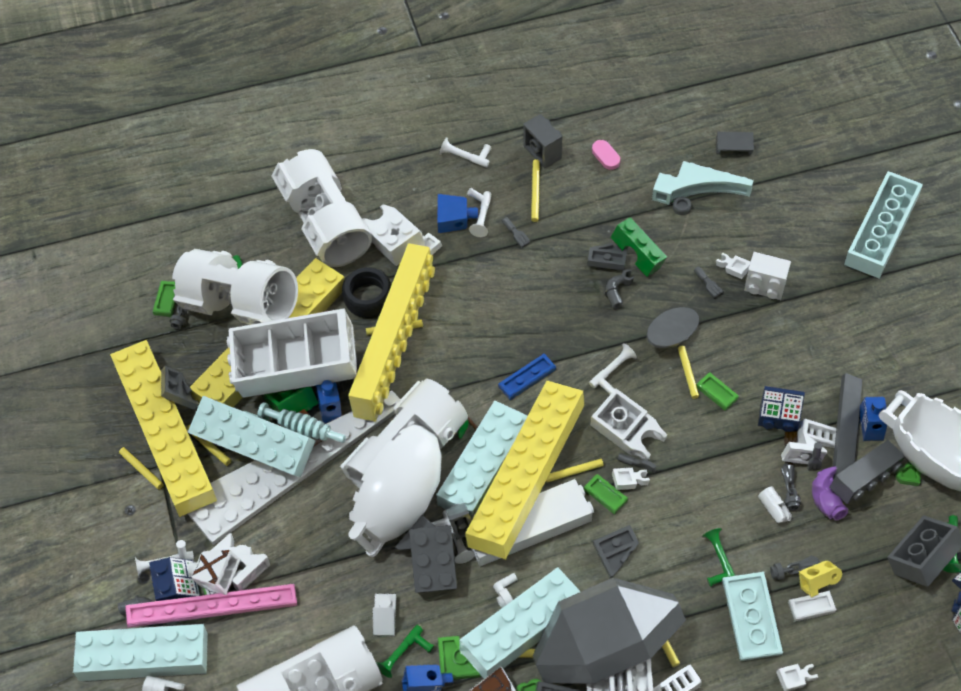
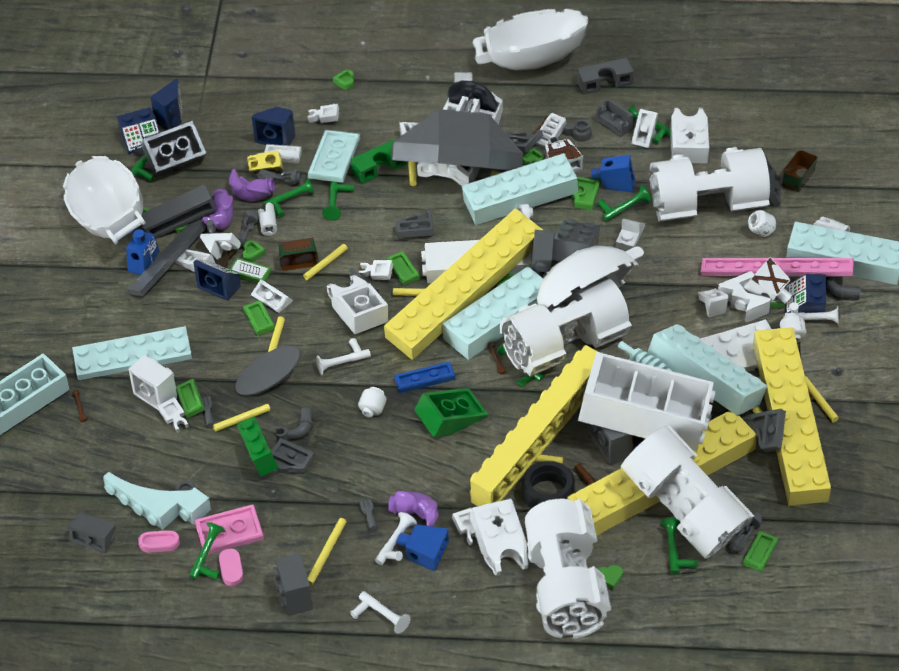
camera: 160 degrees left, 10 degrees down
none -> light aqua plate [72,326,192,381]
none -> reddish brown hinge [72,390,87,422]
none -> bright pink tile [138,531,180,553]
none -> bright green tile [176,378,205,418]
none -> green piece [189,522,226,580]
none -> bright pink tile [194,504,264,554]
none -> light yellow bar [213,404,270,432]
none -> medium lavender animal [229,169,275,202]
none -> tile [230,258,271,283]
none -> bright green tile [243,240,266,262]
none -> white slope [251,279,293,313]
none -> dark blue slope [252,107,295,146]
none -> green piece [264,177,315,218]
none -> reddish brown piece [278,238,319,271]
none -> light yellow bar [303,244,348,281]
none -> green arch [350,138,408,184]
none -> white head [358,387,387,417]
none -> medium lavender animal [388,491,439,526]
none -> green slope [414,388,489,437]
none -> bright green tile [598,565,623,590]
none -> white slope [698,288,728,317]
none -> white head [748,210,776,237]
none -> white head [780,313,807,343]

